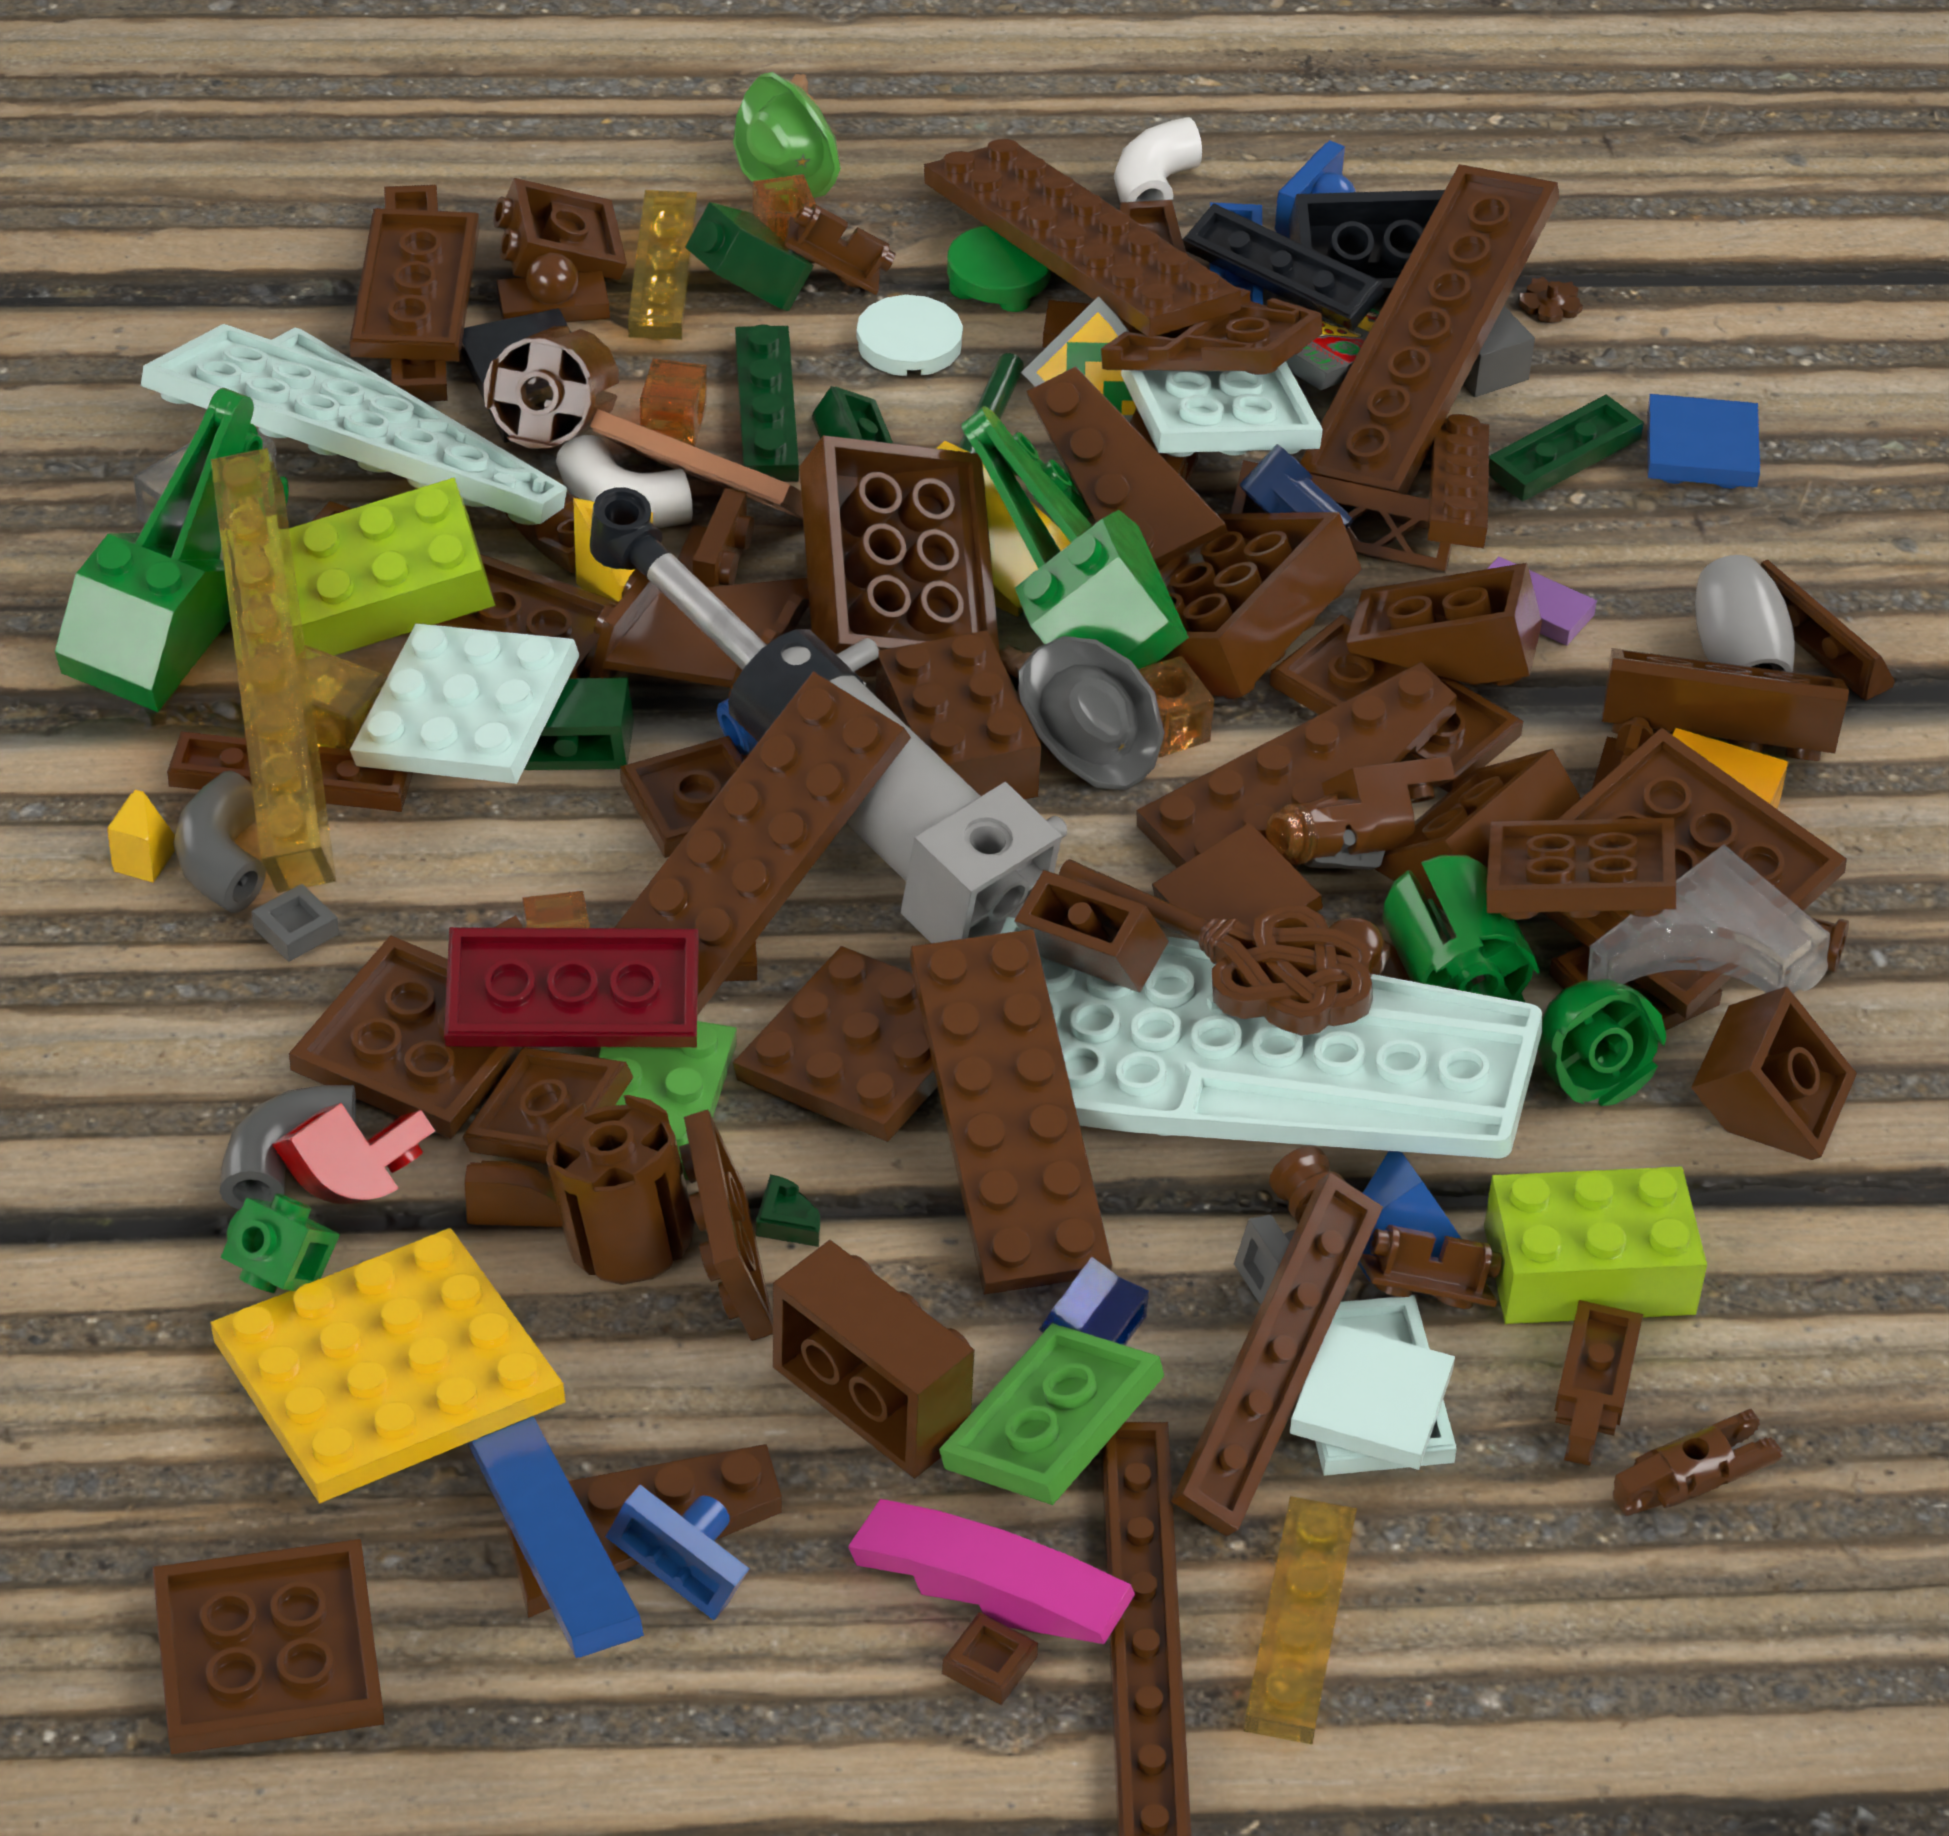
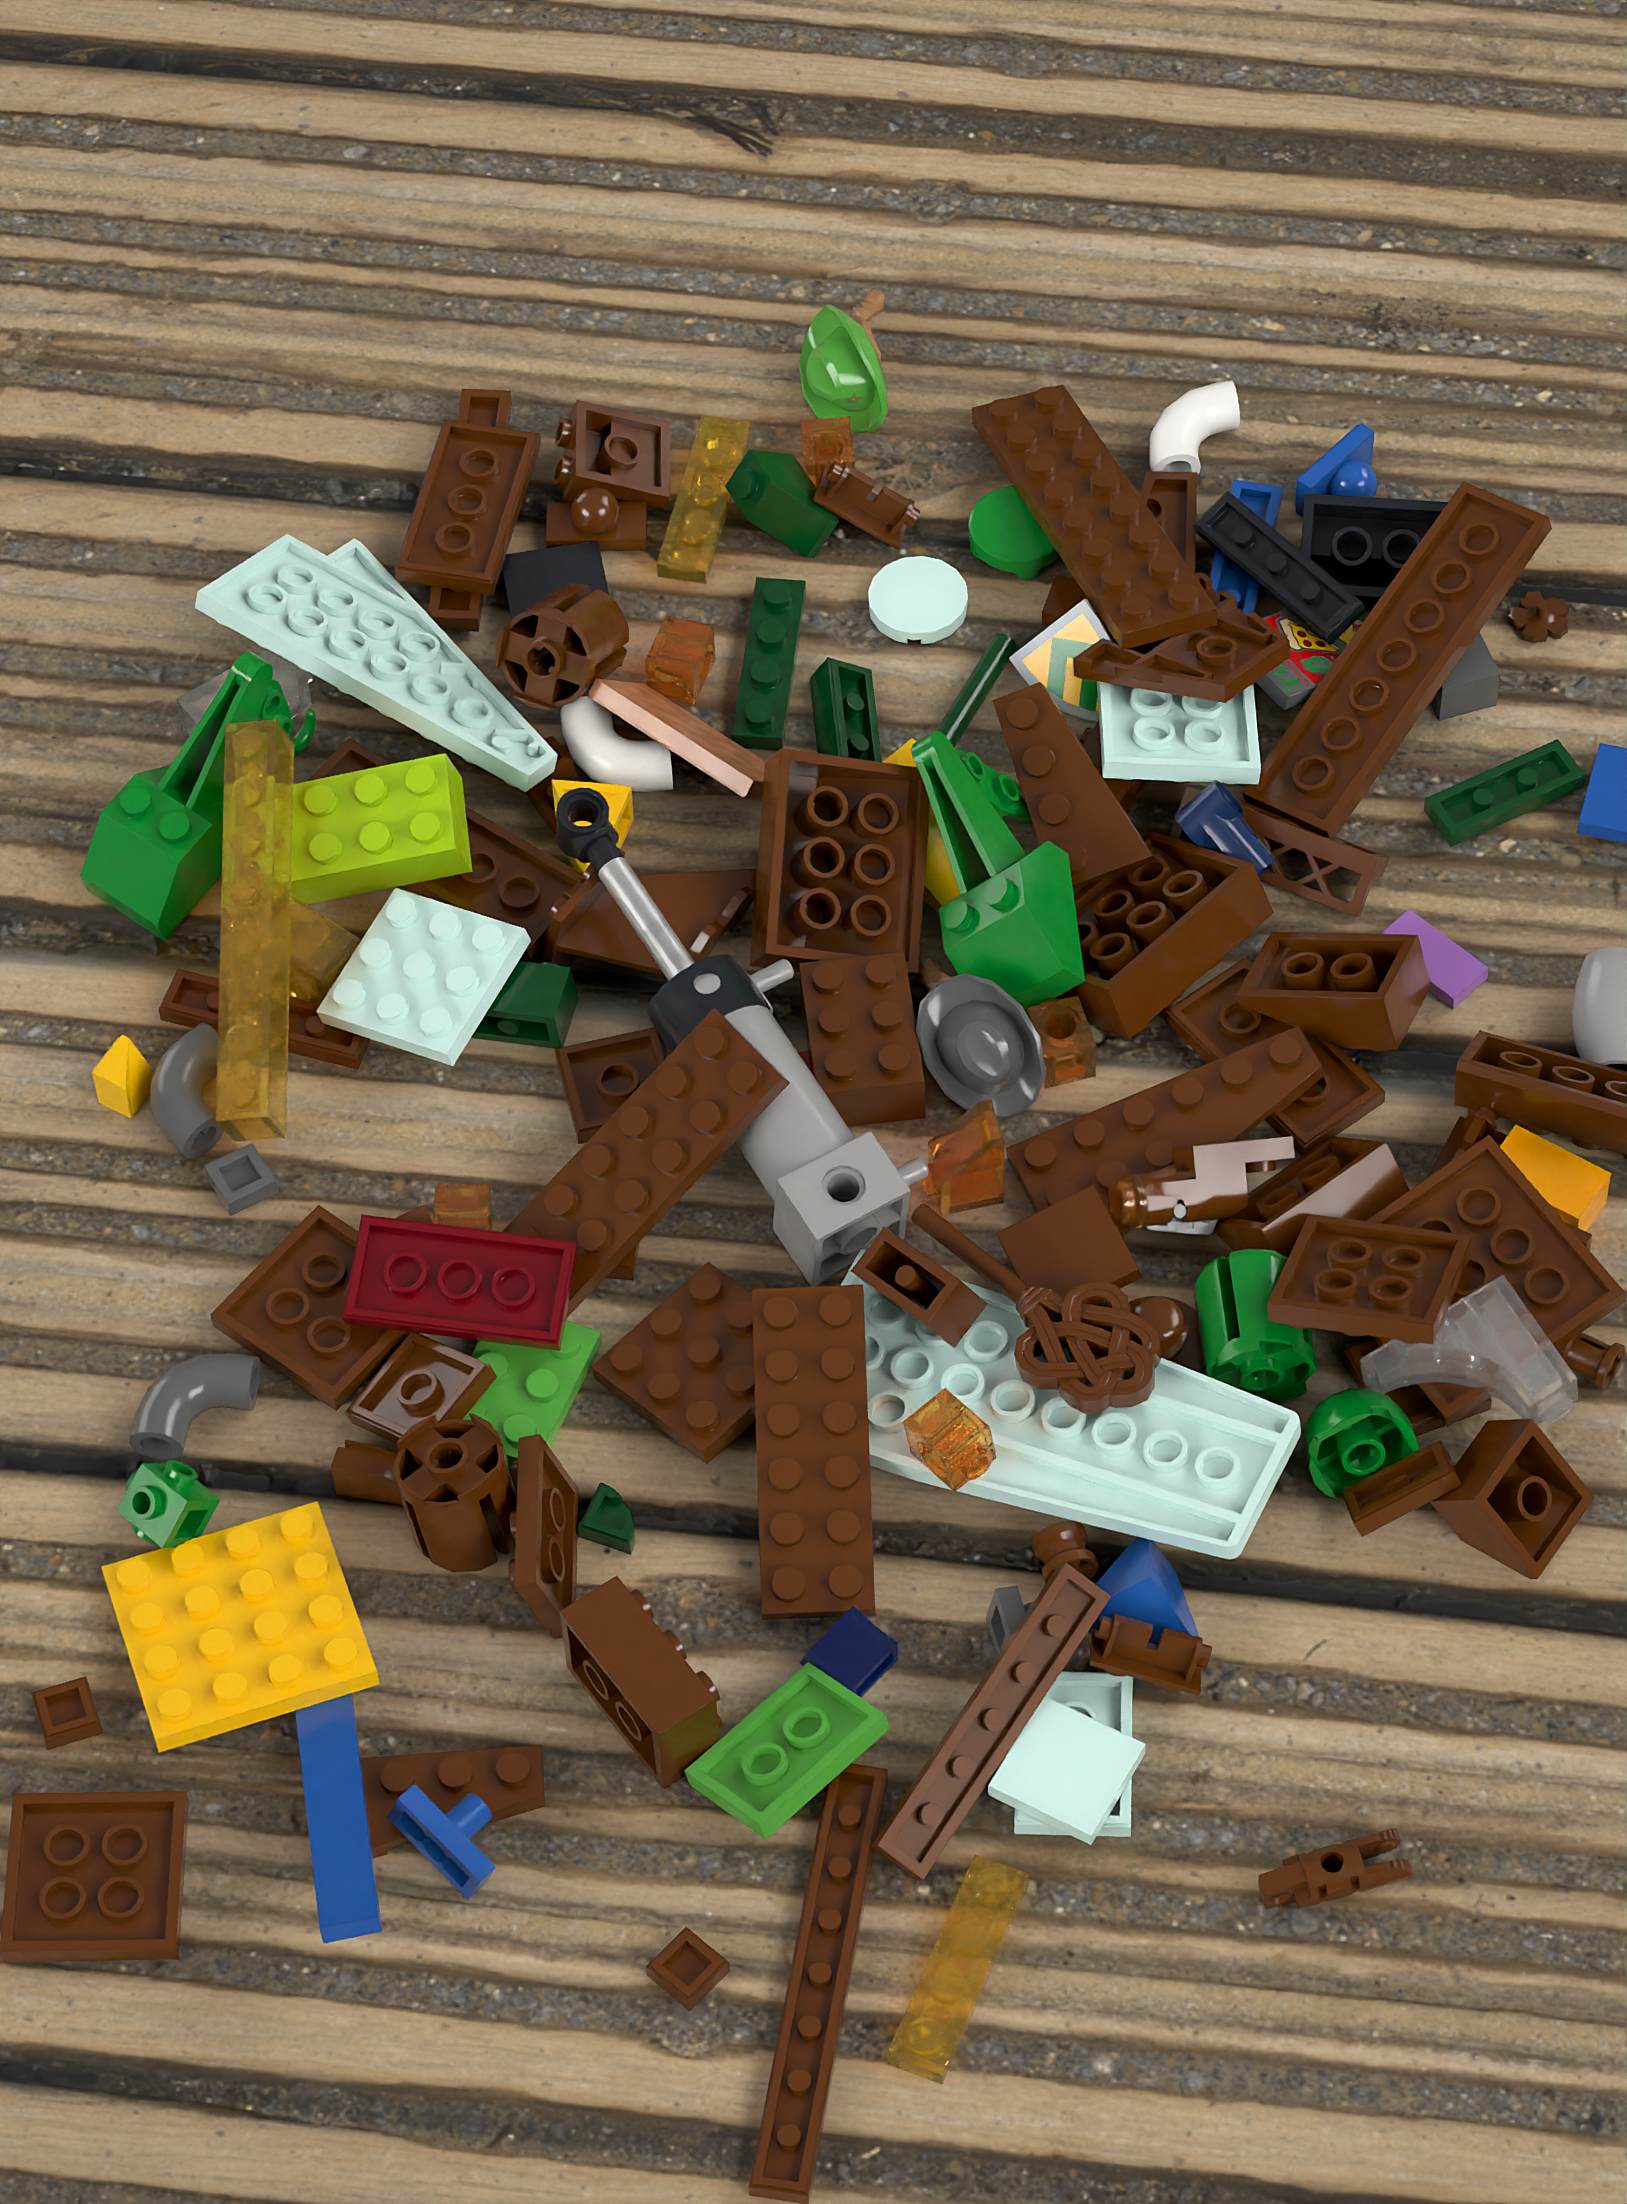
camera: 15 degrees right, 10 degrees up
brick [272,1103,435,1204] -> none
reddish brown bracket [677,488,754,587] -> none
dark pink slope [848,1498,1135,1644] -> none
reddish brown plate [1427,414,1489,549] -> none
lime brick [1484,1166,1707,1324] -> none
reddish brown hinge [1554,1300,1643,1466] -> none
none -> reddish brown tile [31,1676,103,1750]
none -> clear orange brick [903,1388,996,1492]
none -> clear orange slope [922,1099,1004,1216]
none -> reddish brown tile [1342,1440,1462,1537]

